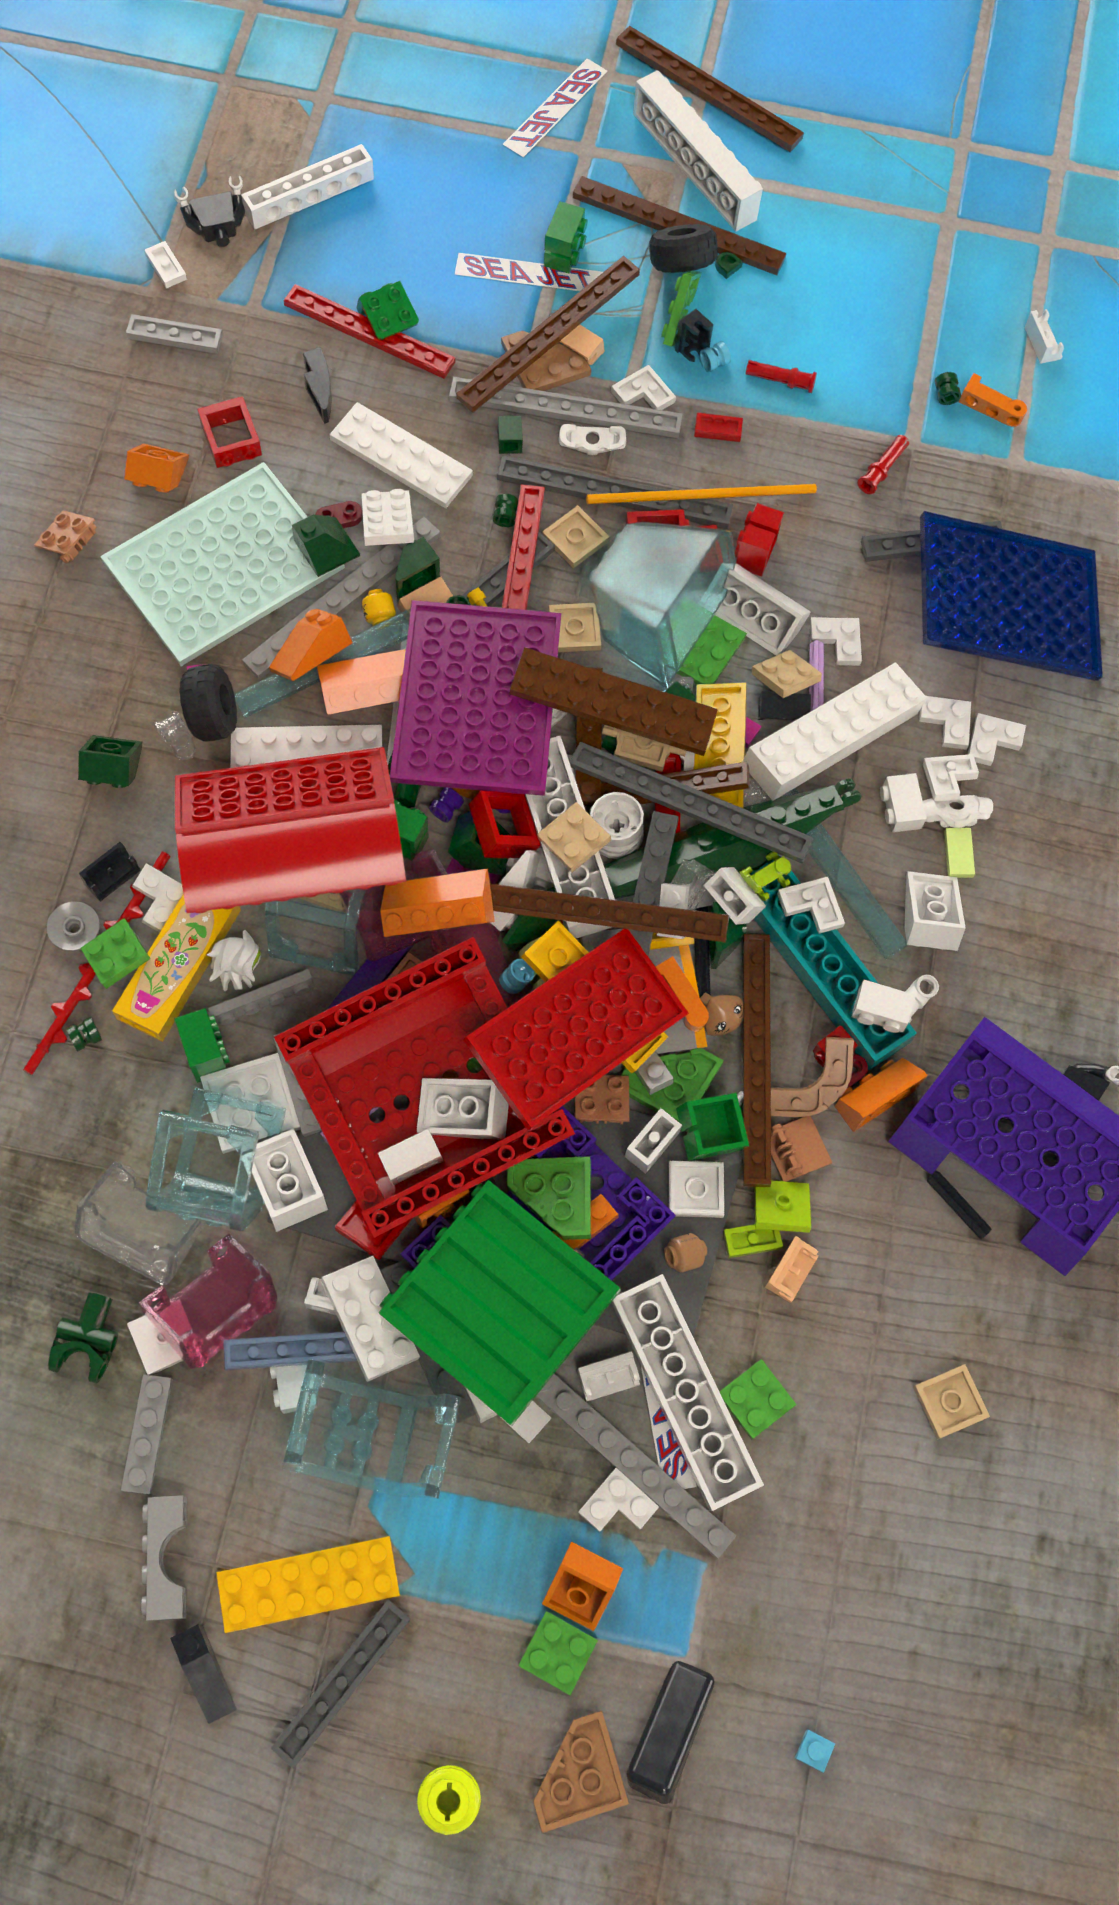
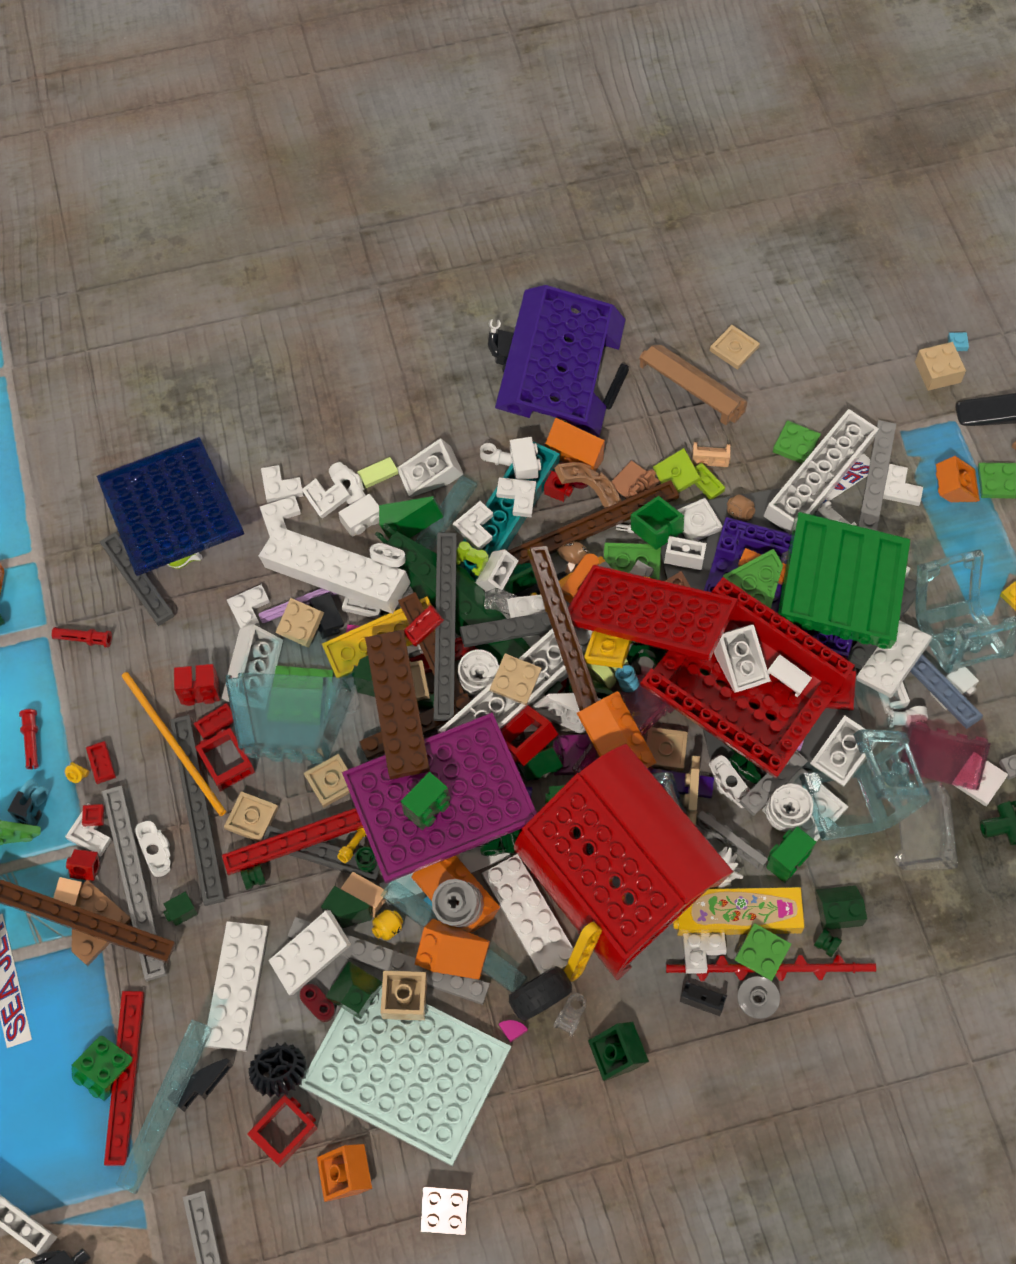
camera: 110 degrees left, 5 degrees down
none -> yellow plate [65,762,90,783]
none -> red brick [66,849,100,881]
none -> red tile [82,804,105,827]
none -> clear light blue tile [116,1019,213,1194]
none -> black gear [248,1042,307,1098]
none -> white plate [369,543,406,568]
none -> green slope [379,496,444,539]
none -> tan brick [380,971,427,1021]
none -> green piece [401,772,450,830]
none -> red plate [404,605,444,646]
none -> light grey wheel [432,879,484,927]
none -> white plate [497,478,536,517]
none -> yellow beam [564,922,602,982]
none -> medium nougat panel [639,345,747,425]
none -> tan plate [683,756,700,826]
none -> white wheel [765,783,814,832]
none -> dark green slope [815,885,867,930]
none -> white connector [888,706,928,727]
none -> tan brick [915,342,966,391]

